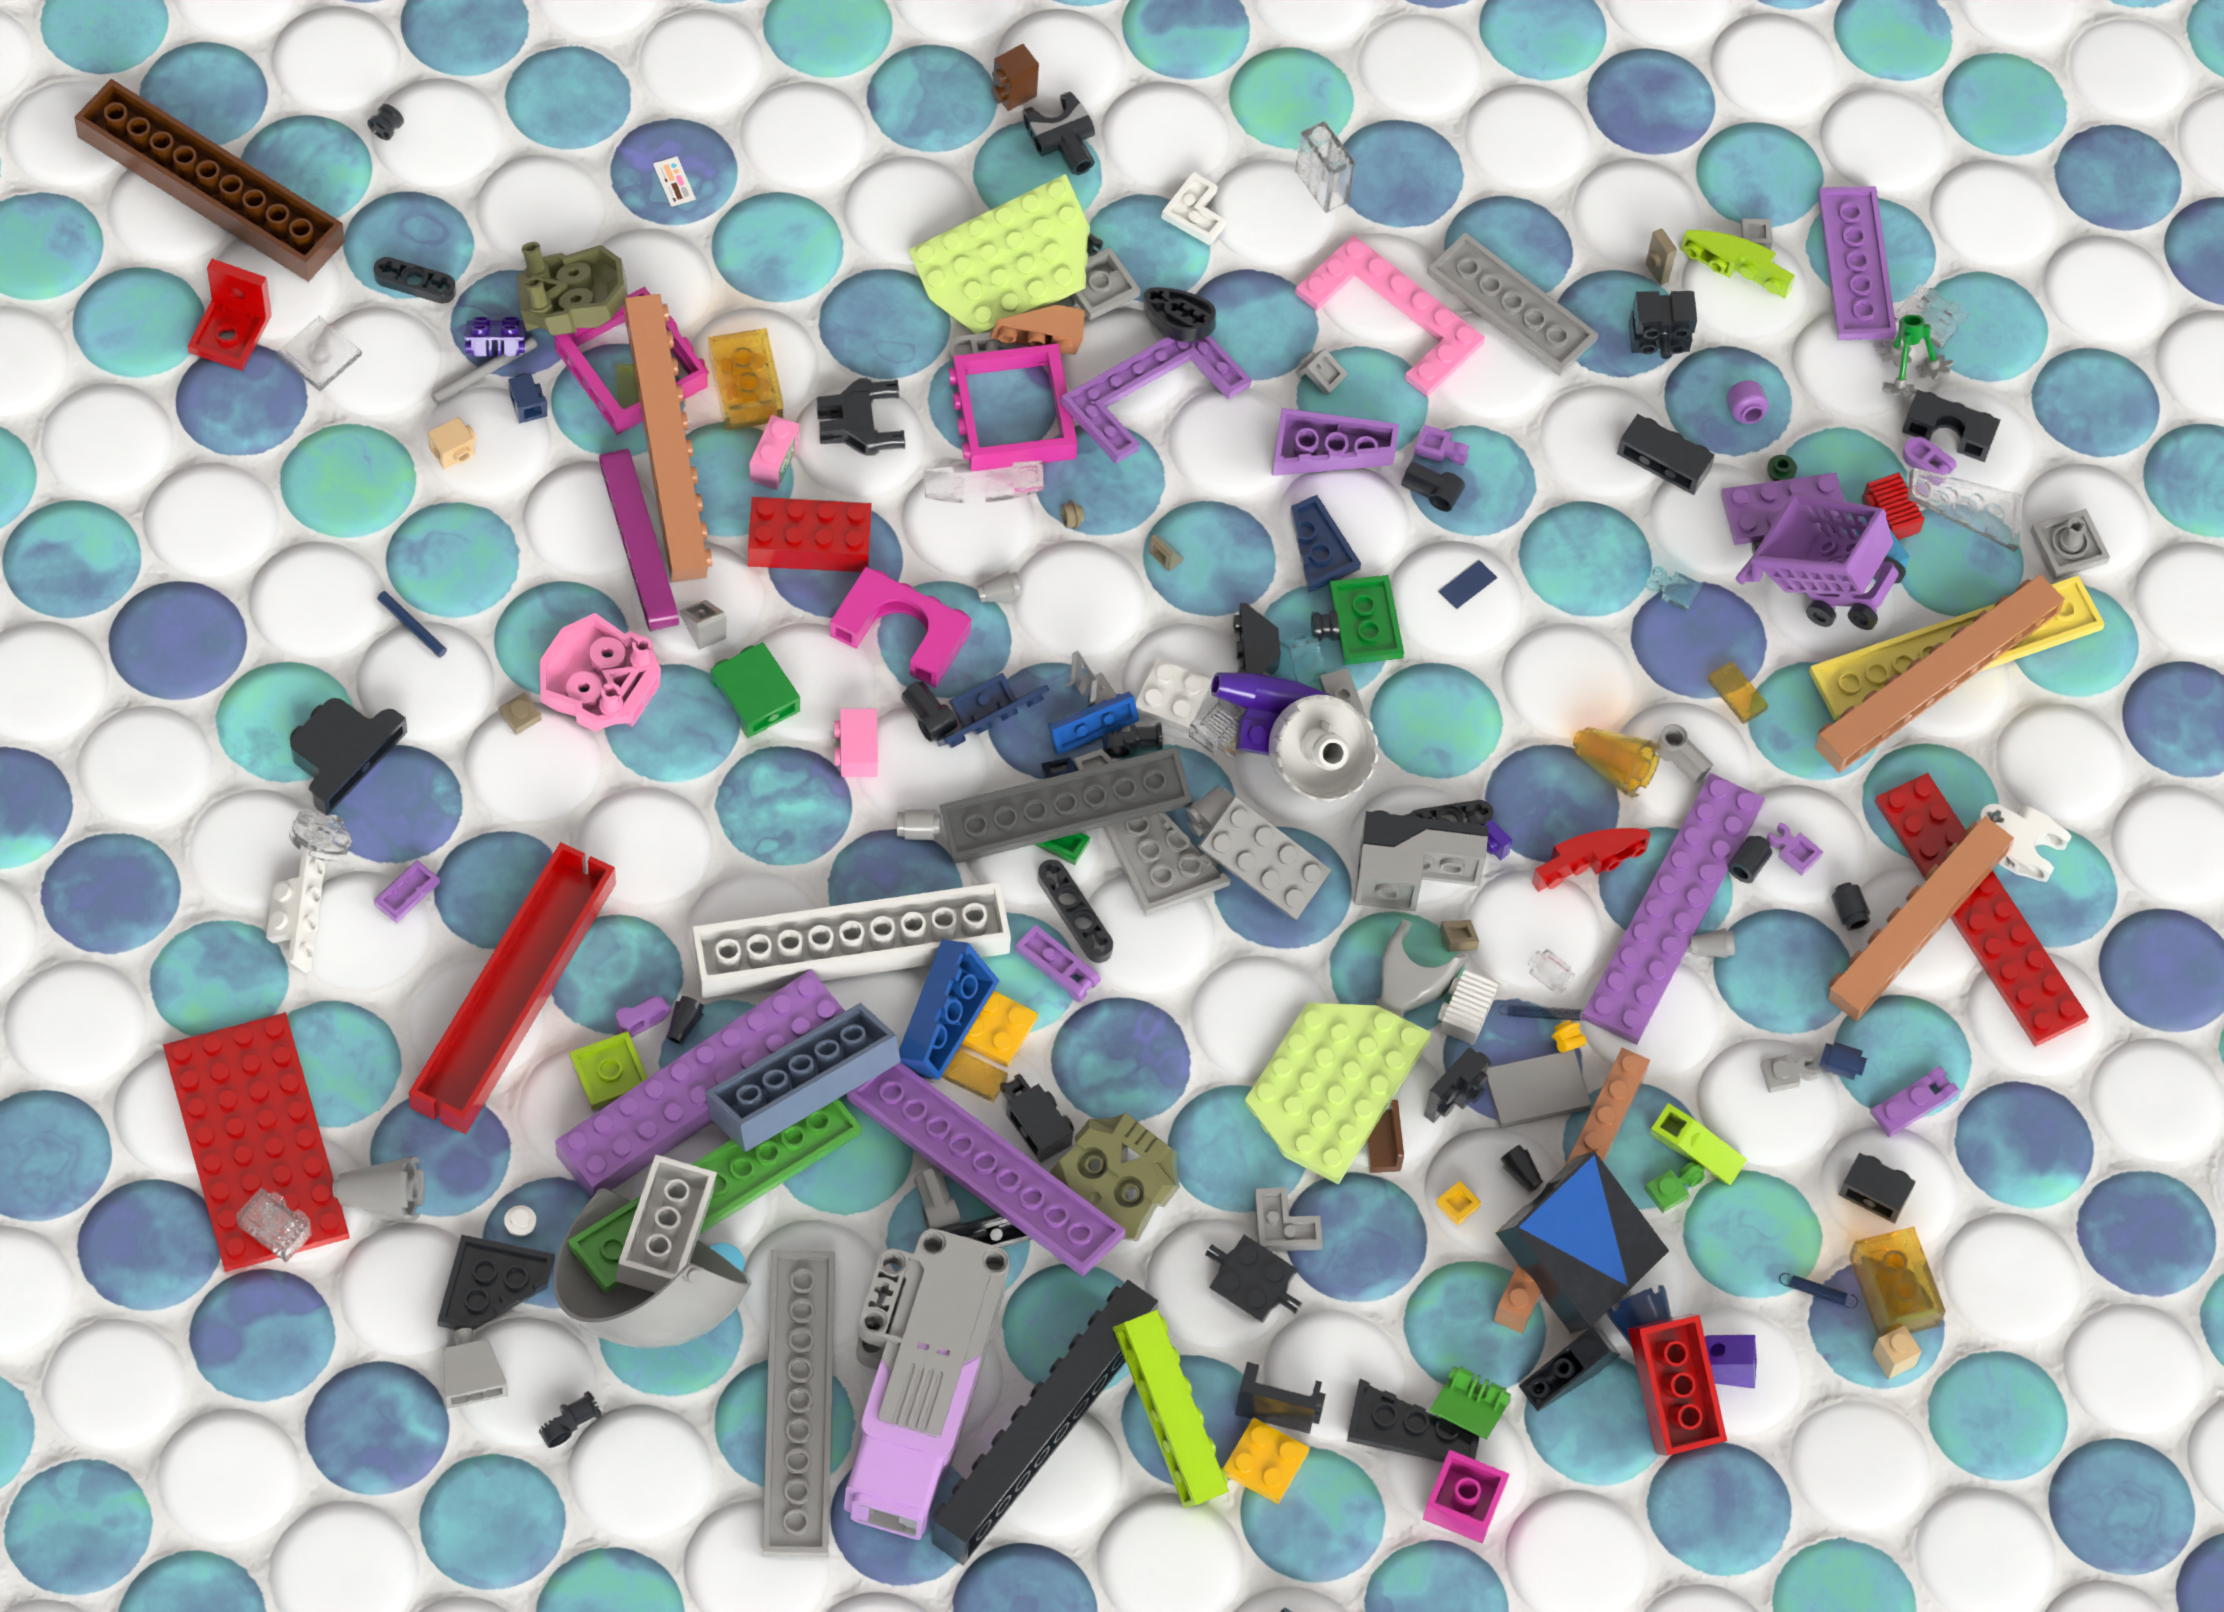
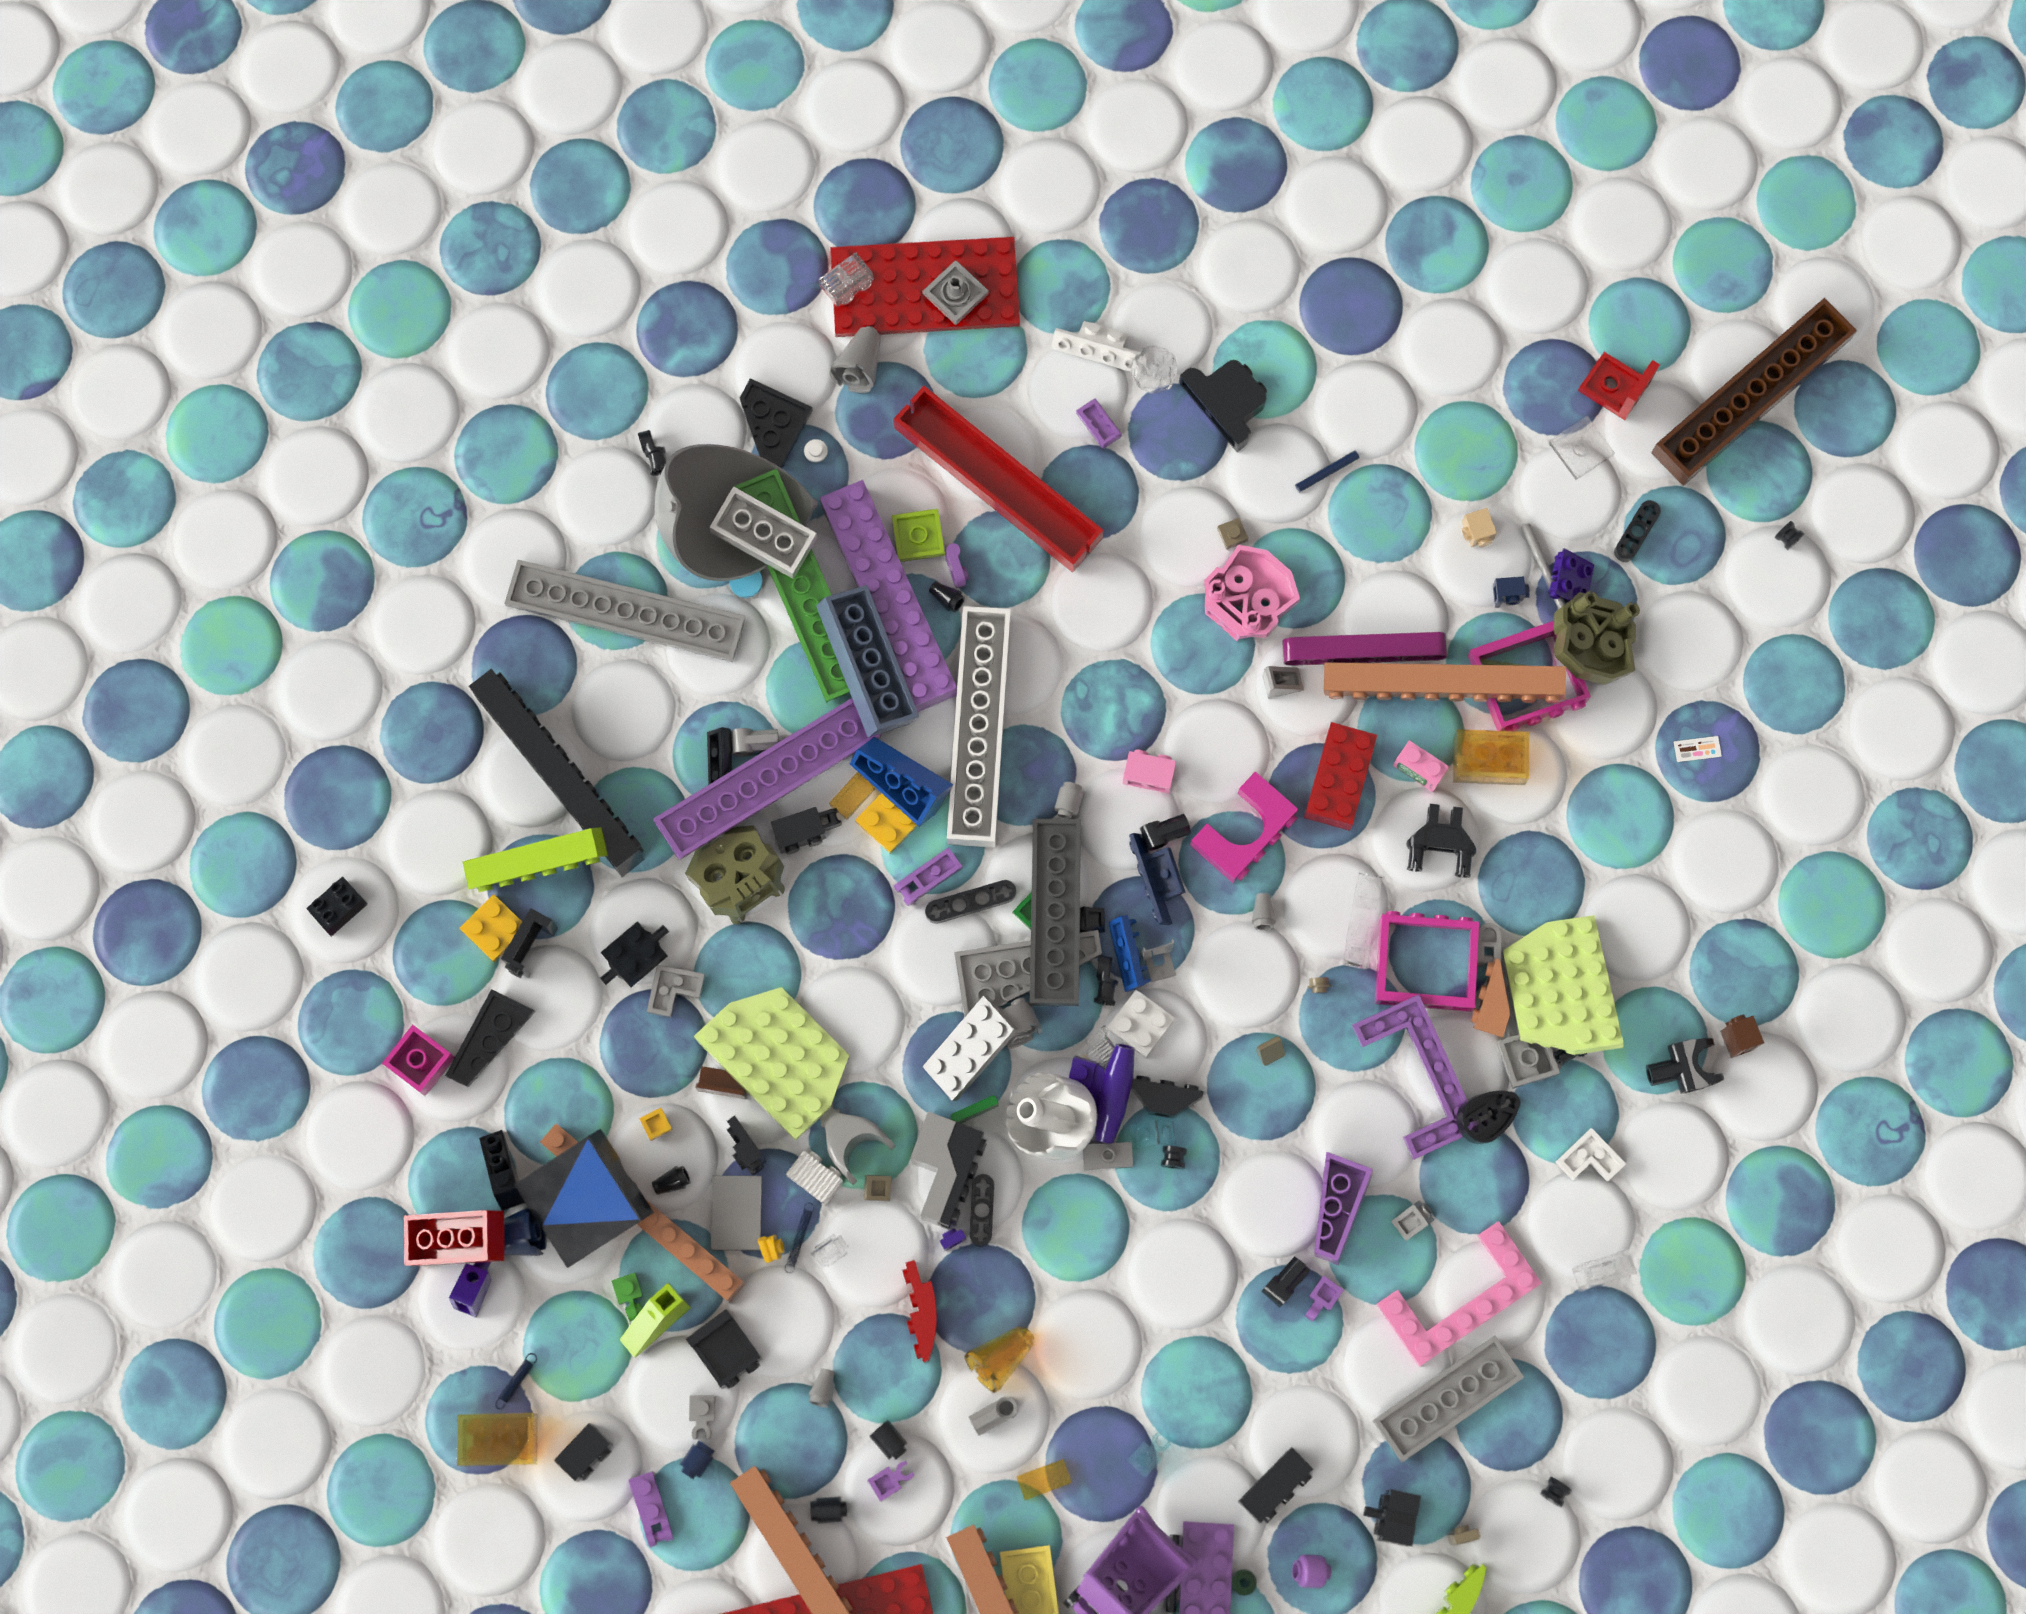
camera: 110 degrees right, 15 degrees up
light grey torso [444,1328,508,1409] -> none
green panel [711,642,800,738] -> none
light grey piece [844,1229,1011,1540] -> none
dark blue wing [1290,495,1361,593] -> none
green plate [1329,575,1404,665] -> none
bright green hinge [1429,1366,1511,1440] -> none
dark blue sticker [1438,560,1498,609] -> none
medium lavender plate [1581,773,1765,1045] -> none
tan brick [1872,1325,1922,1380] -> none
none -> black panel [686,1309,762,1389]
none -> light grey plate [923,260,989,325]
none -> green tile [950,1095,999,1123]
none -> black wheel [1540,1477,1572,1508]

